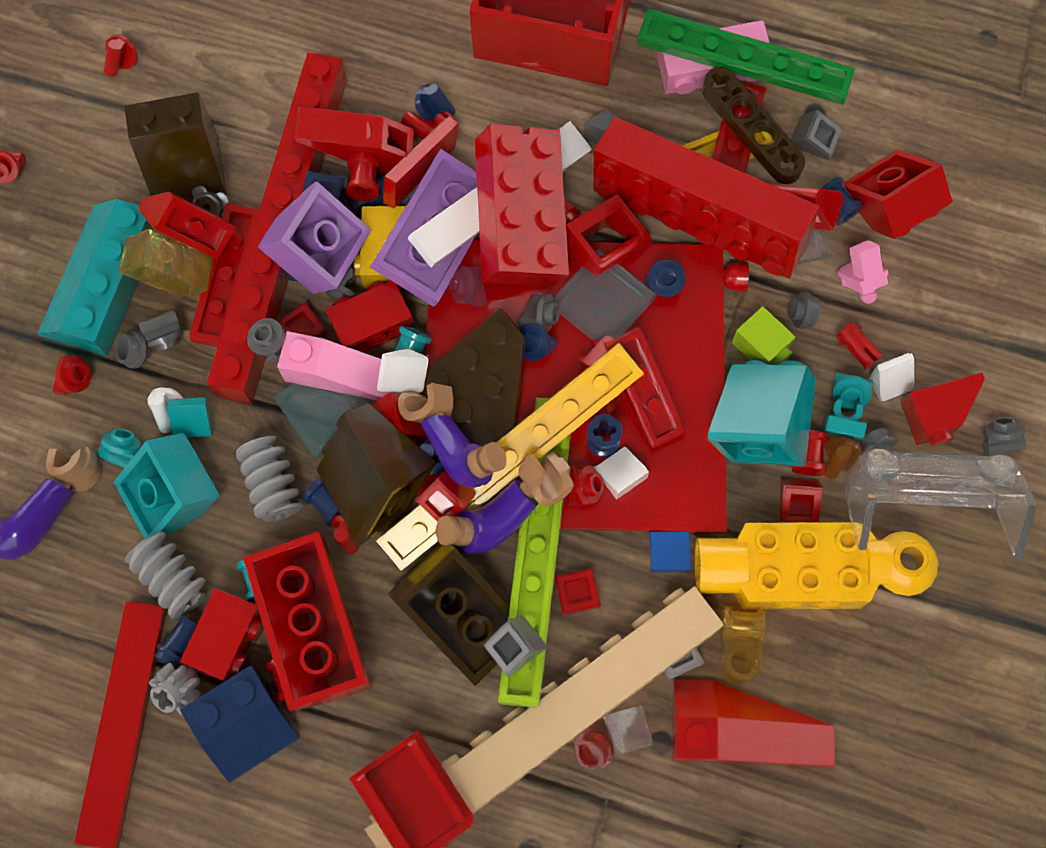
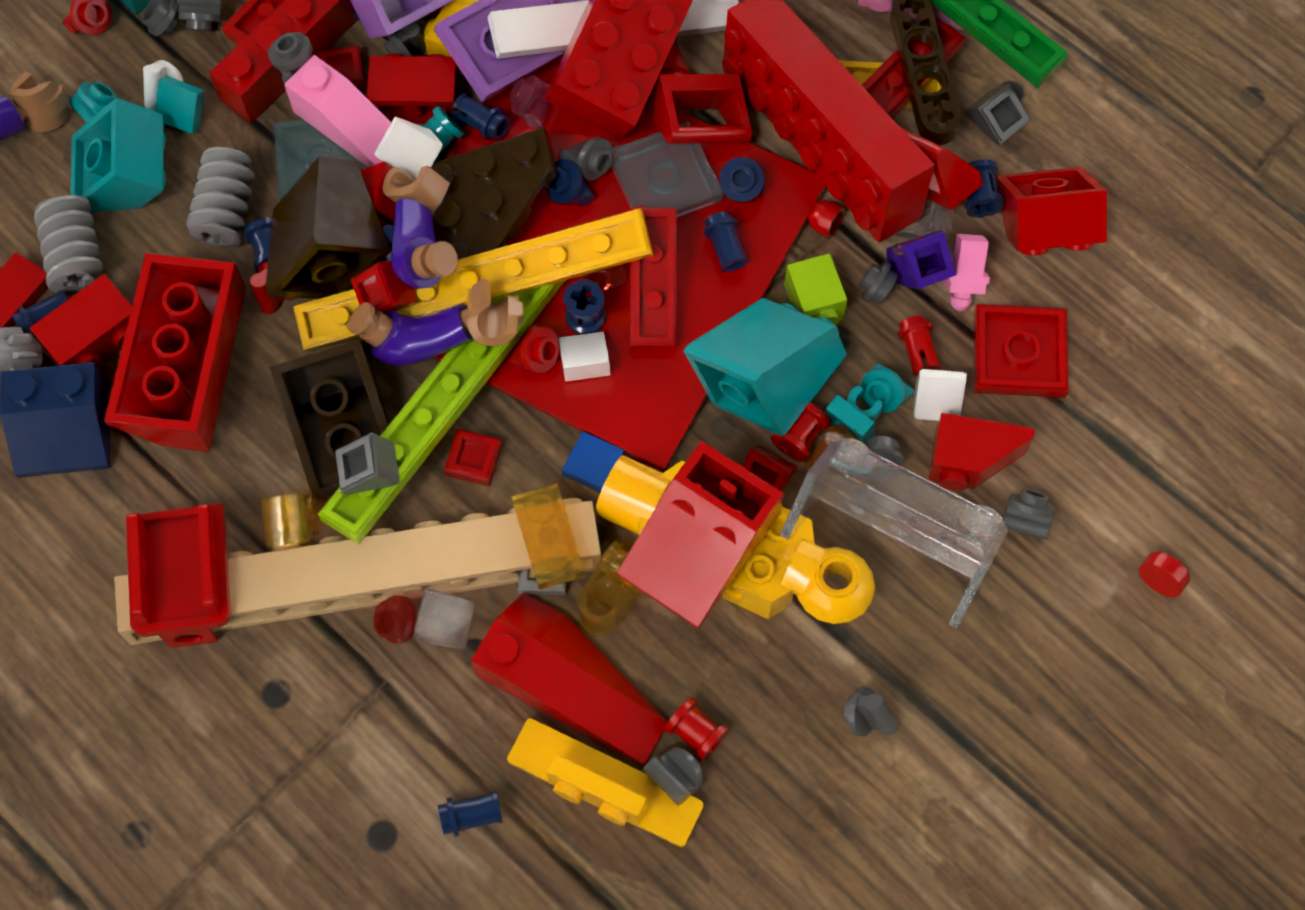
camera: 25 degrees right, 5 degrees down
none -> clear yellow piece [261,493,320,547]
none -> dark blue pin [451,93,510,141]
none -> yellow bracket [507,718,704,848]
none -> clear yellow plate [511,483,585,590]
none -> slope [617,441,784,629]
none -> dark grey plate [643,747,703,806]
none -> red bush [664,697,730,763]
none -> dark blue pin [703,211,749,272]
none -> dark grey plate [844,687,899,737]
none -> dark purple leg [886,231,956,289]
none -> red tile [974,304,1069,398]

